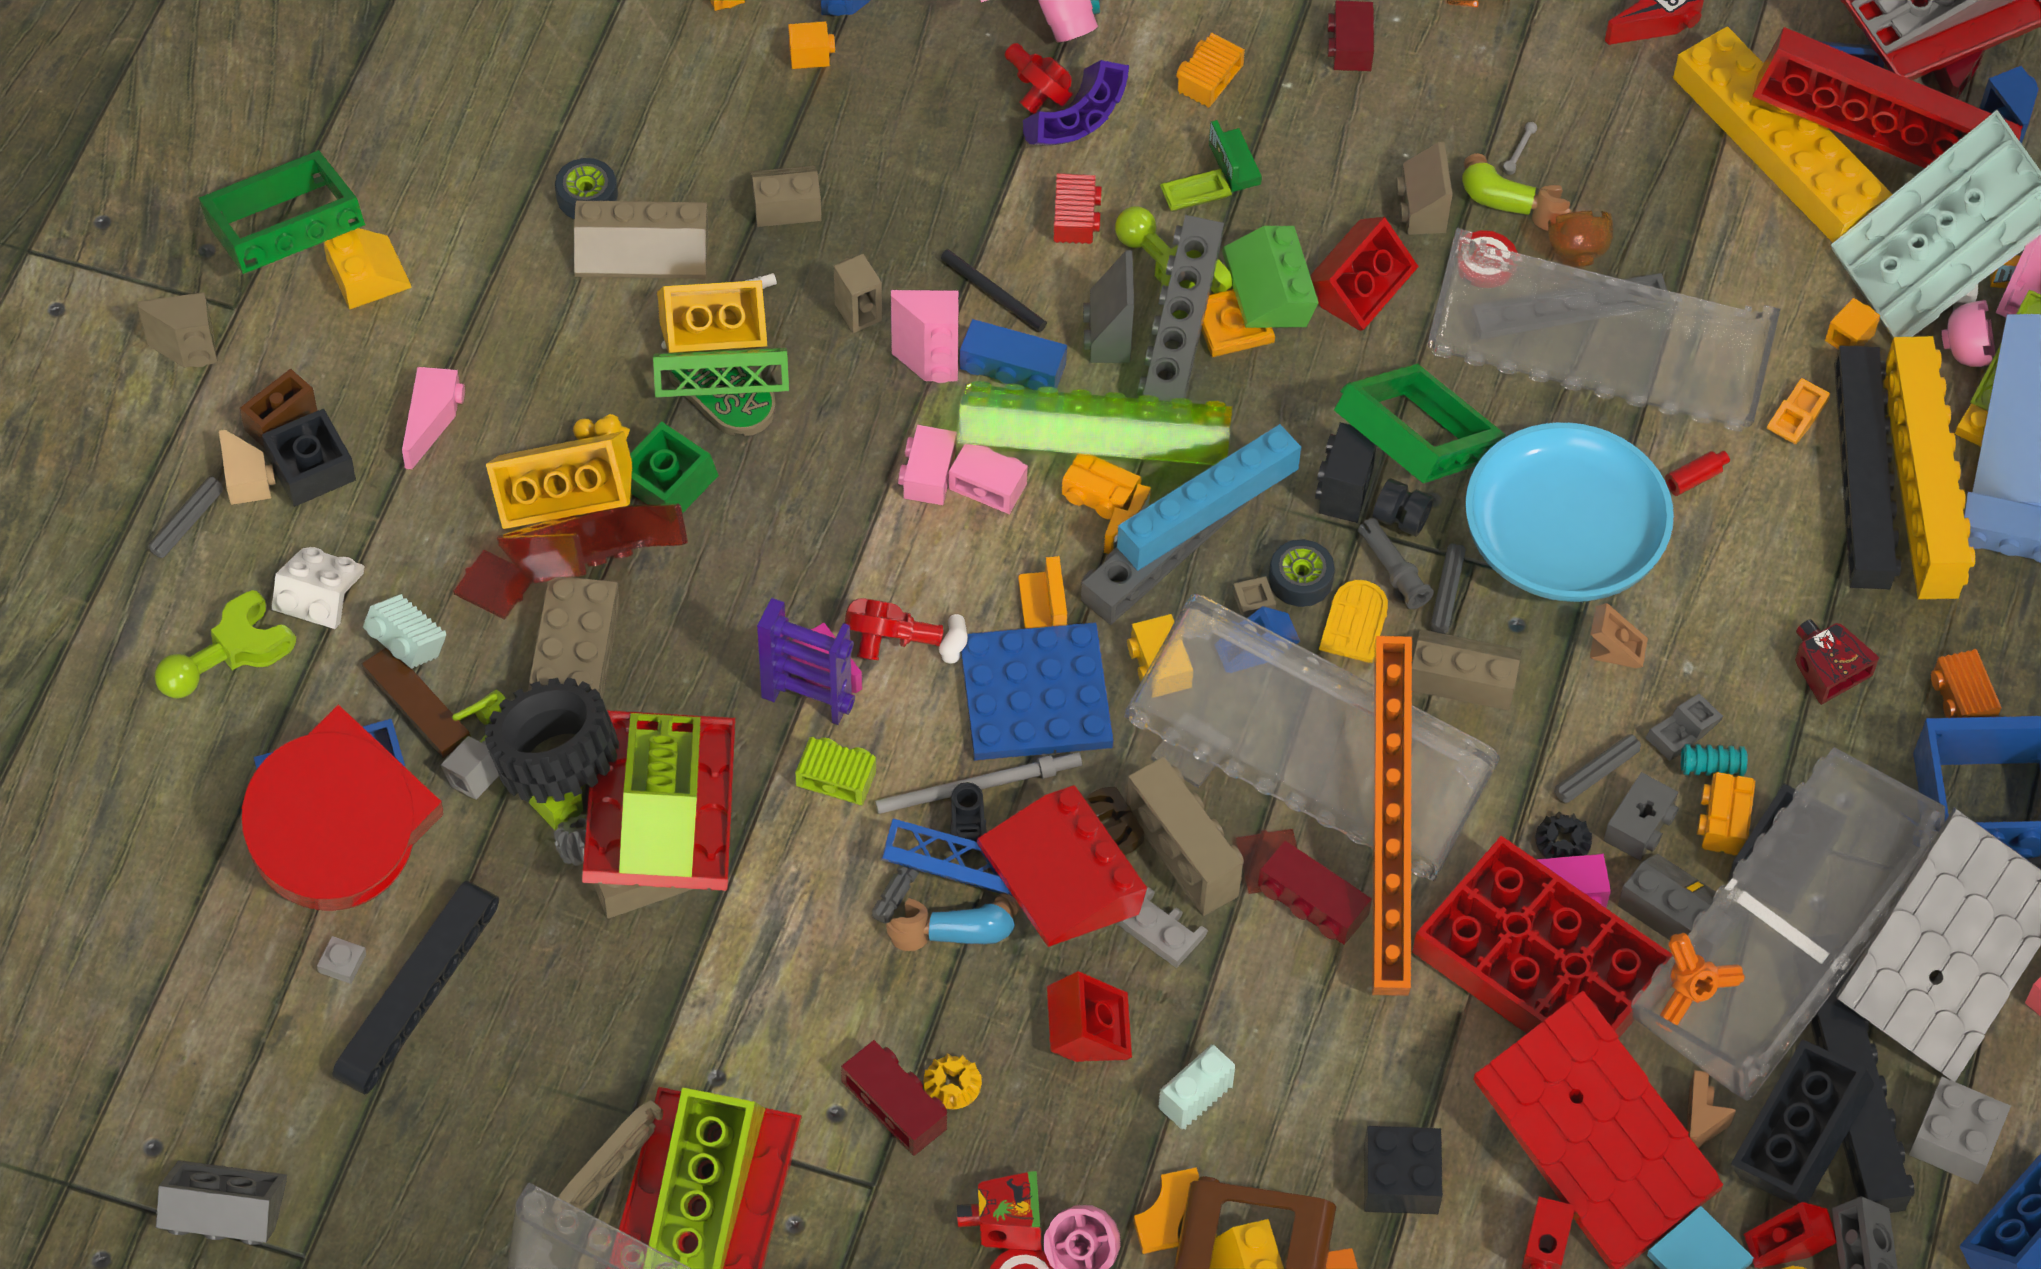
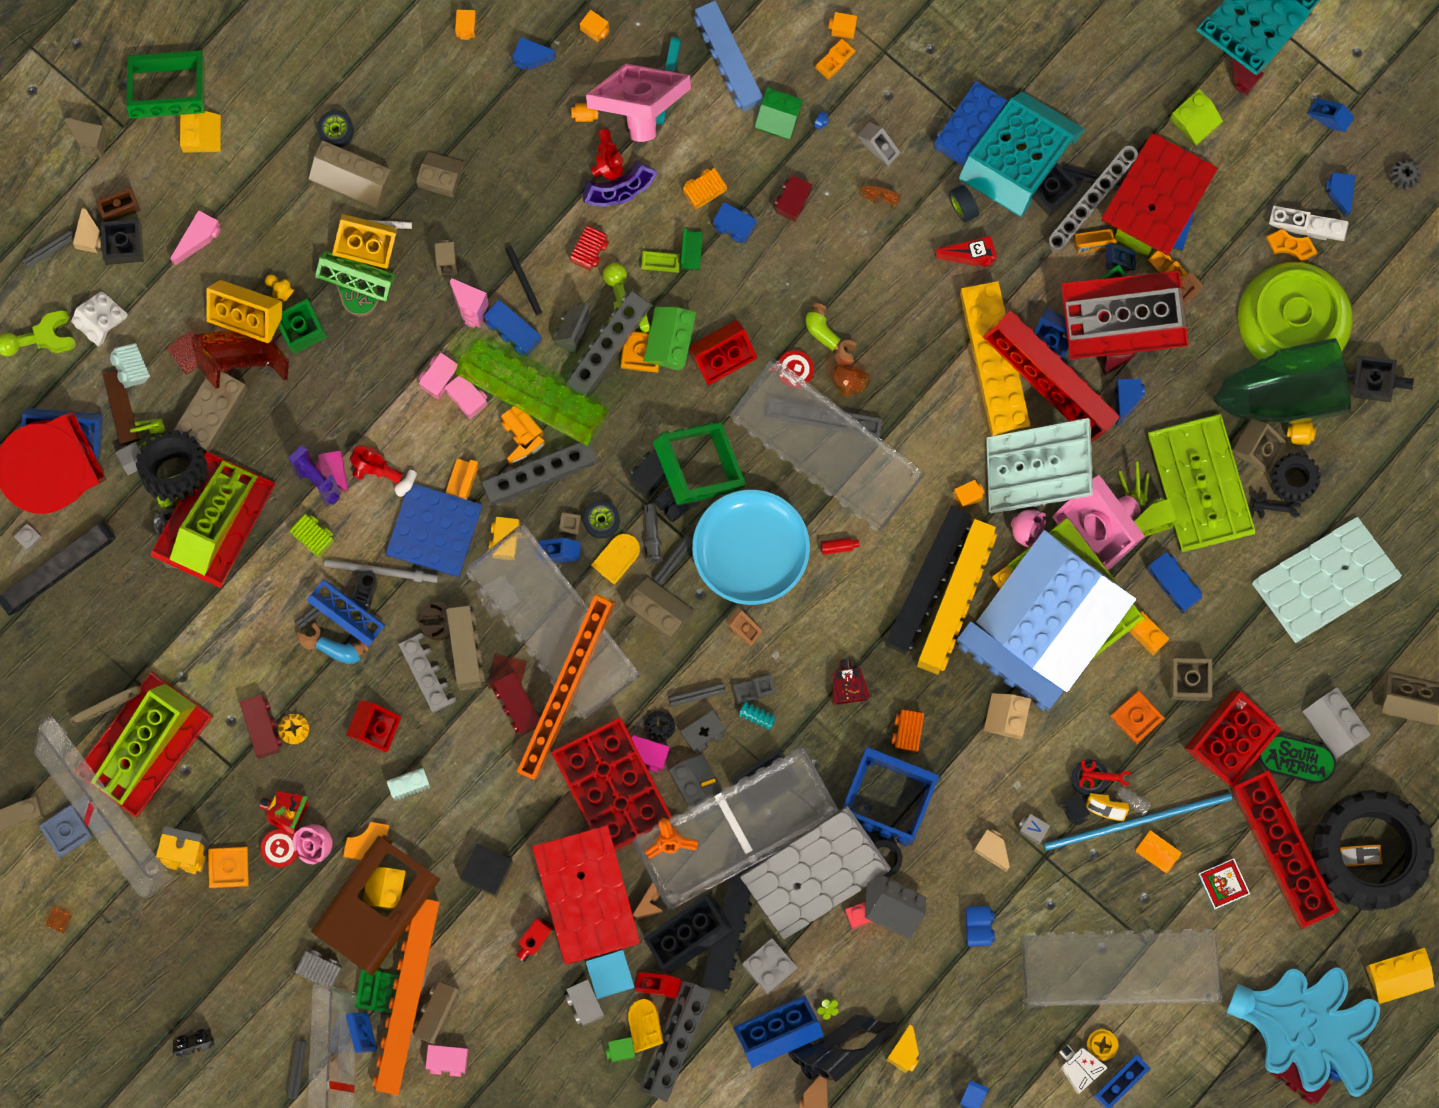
camera: 25 degrees right, 20 degrees up
light orange brick [788,21,835,69] -> none
red slope [977,785,1147,947] -> none
dark azure brick [1117,424,1301,571] -> none
dark tan slope [1395,142,1452,235] -> none
light grey hinge [1503,122,1537,175] -> none
light orange brick [1697,772,1755,855] -> none
light orange slope [1767,378,1830,445] -> none
none -> light orange brick [571,103,598,122]
none -> blue brick [713,202,757,244]

